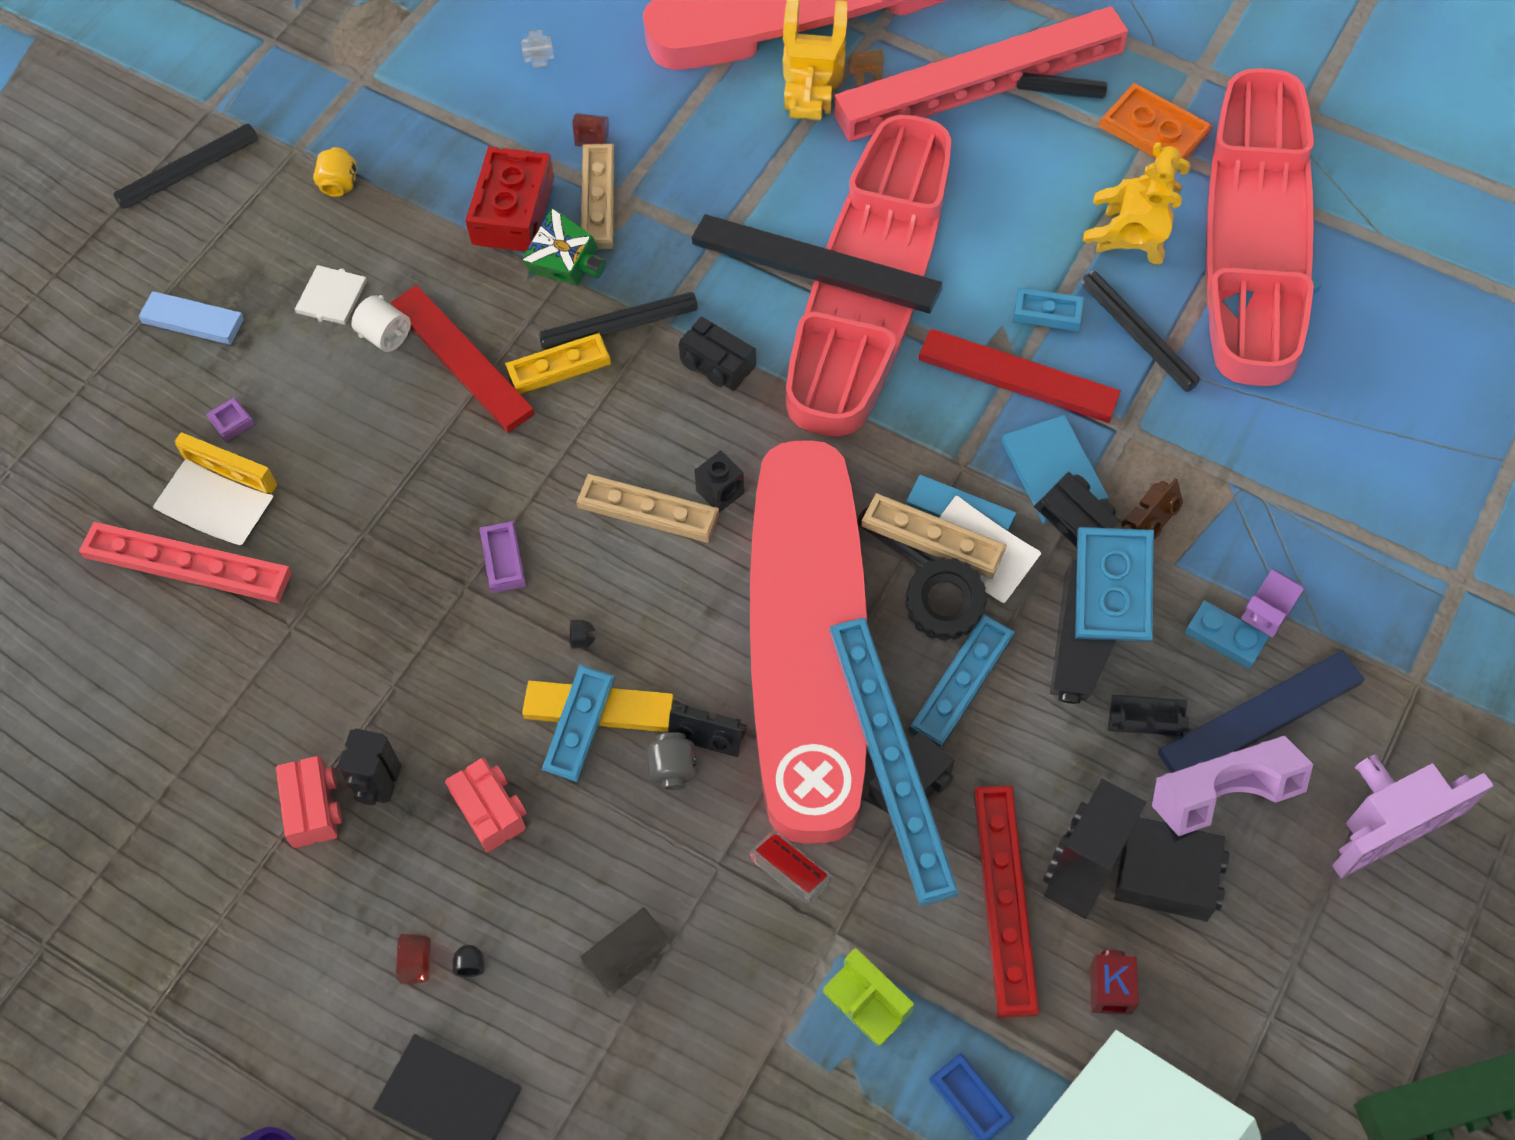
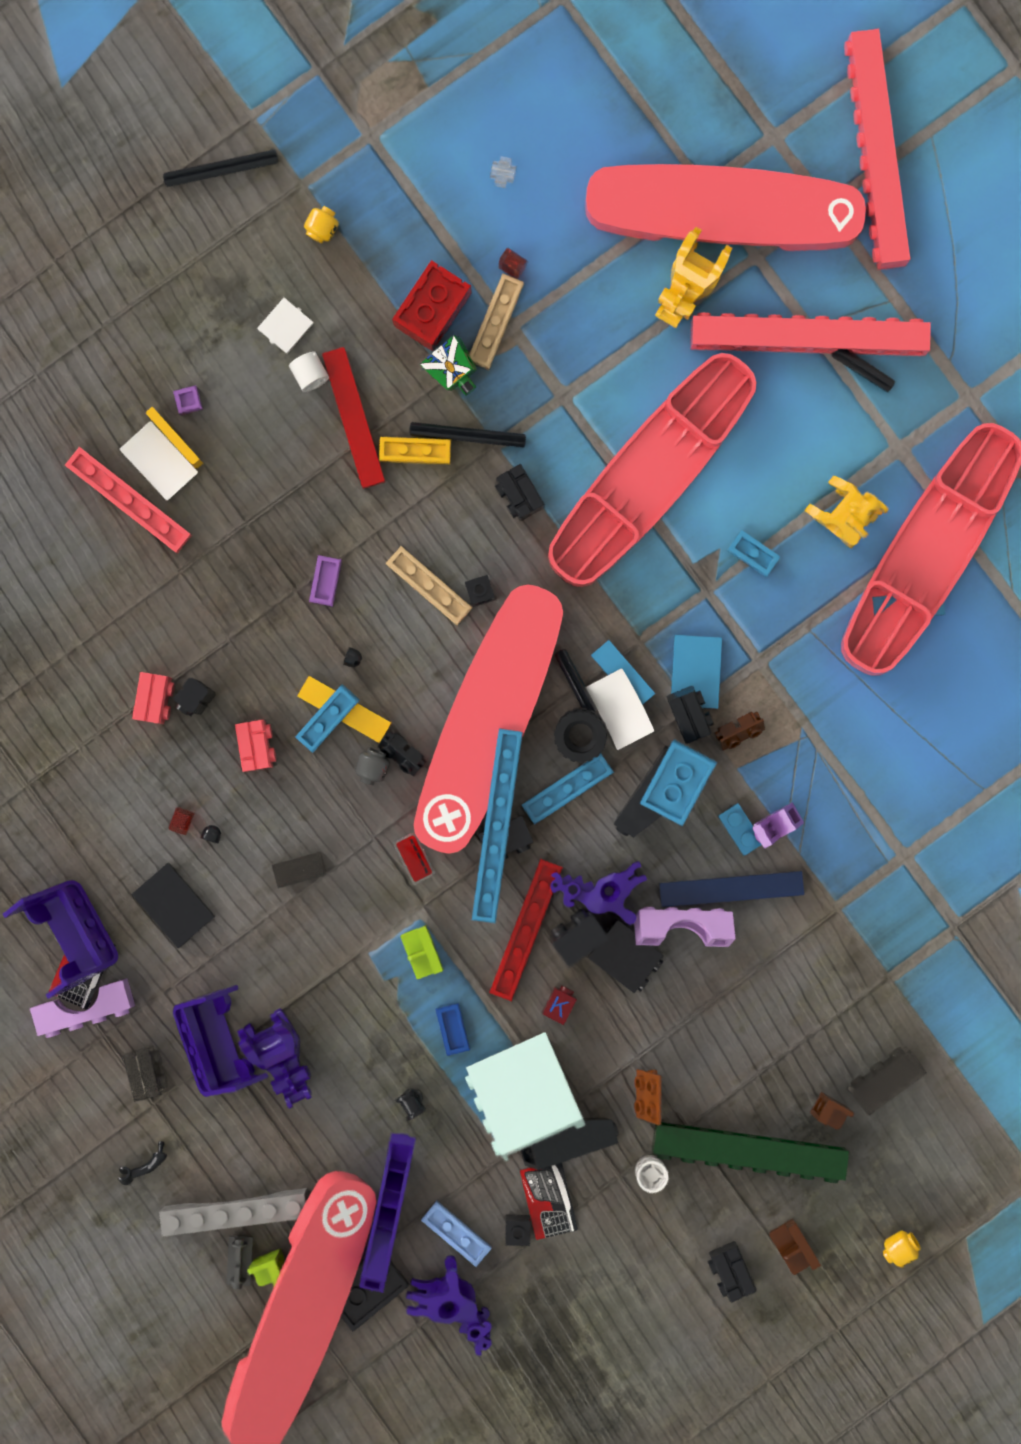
camera: 20 degrees right, 25 degrees up
light blue tile [138,291,244,345] -> none
black tile [691,214,942,314] -> none
clear orange tile [848,49,884,85] -> none
tan tile [861,493,1007,579] -> none
red tile [918,328,1121,423] -> none
black axle [1082,271,1200,392] -> none
orange tile [1099,83,1213,160] -> none
black hinge [1108,695,1189,736] -> none
lavender brick [1332,754,1494,879] -> none
none -> dark purple animal [550,861,647,924]
none -> dark orange hinge [634,1069,661,1125]

